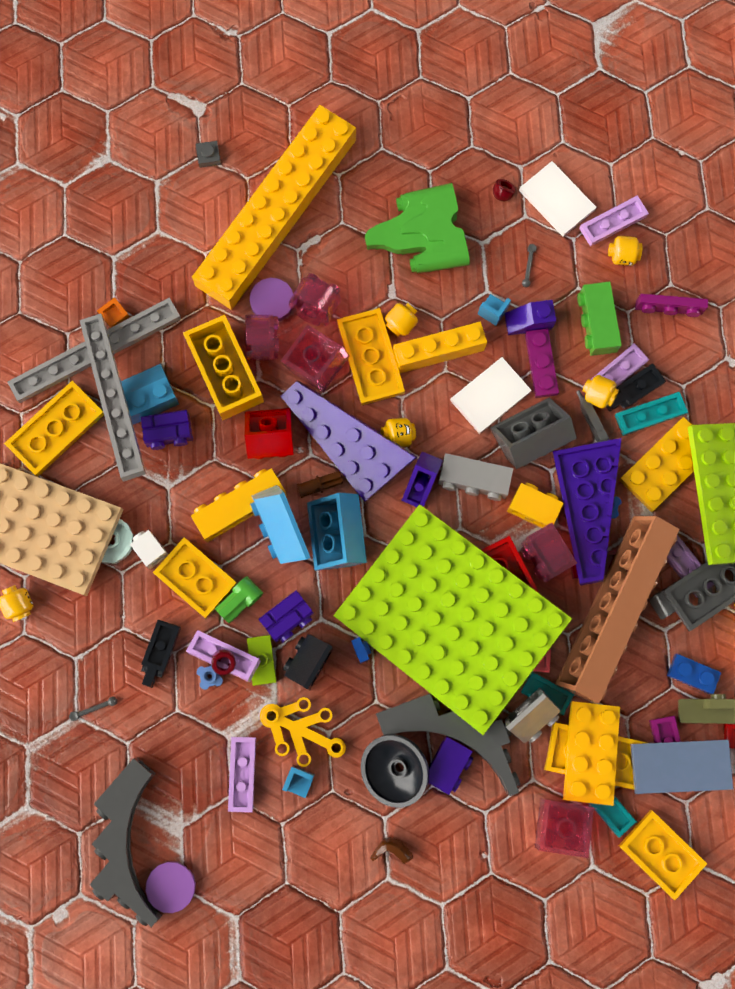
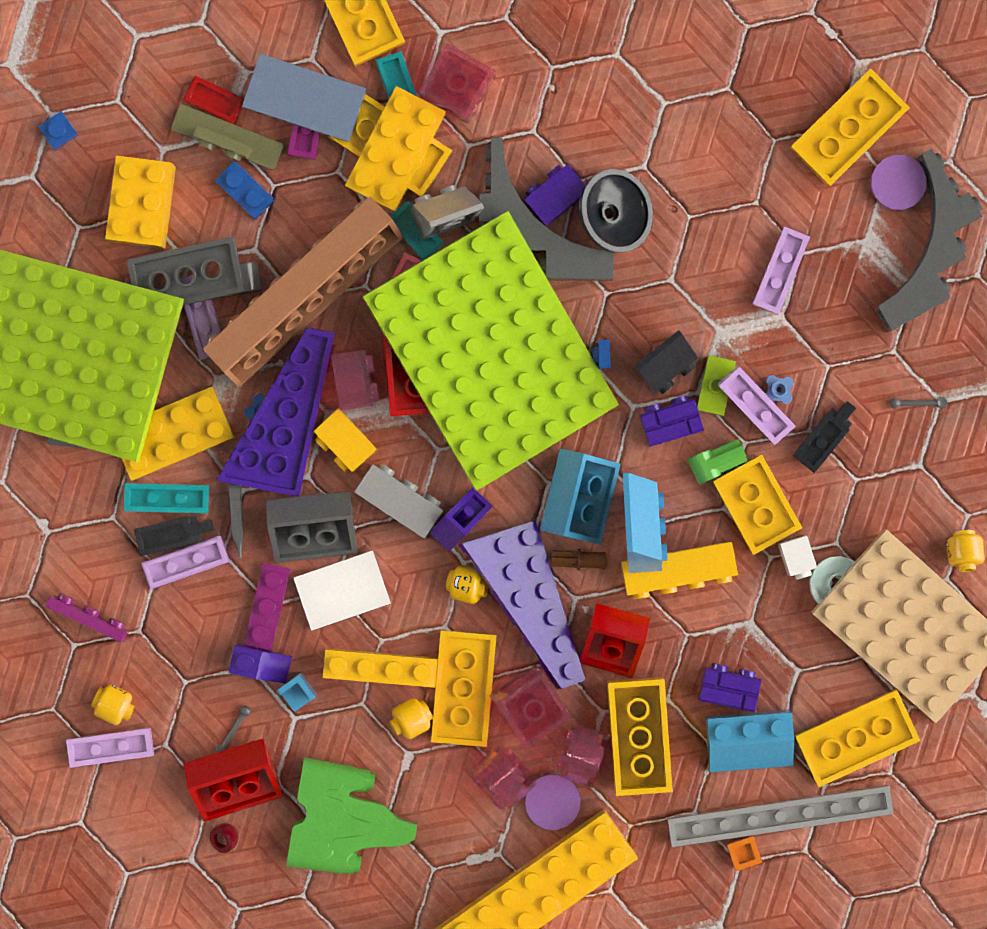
camera: 155 degrees left, 10 degrees up
light grey plate [79,314,146,482] -> none
dark red piece [211,649,236,675] -> none
yellow plant [260,697,346,767] -> none
dark azure panel [282,766,315,798] -> none
reddish brown hair [370,837,413,864] -> none
white tile [519,161,596,237] -> none
bright green brick [577,282,622,356] -> none
yellow head [582,375,619,409] -> none
none -> red slope [183,738,283,822]
none -> yellow plate [790,68,910,187]

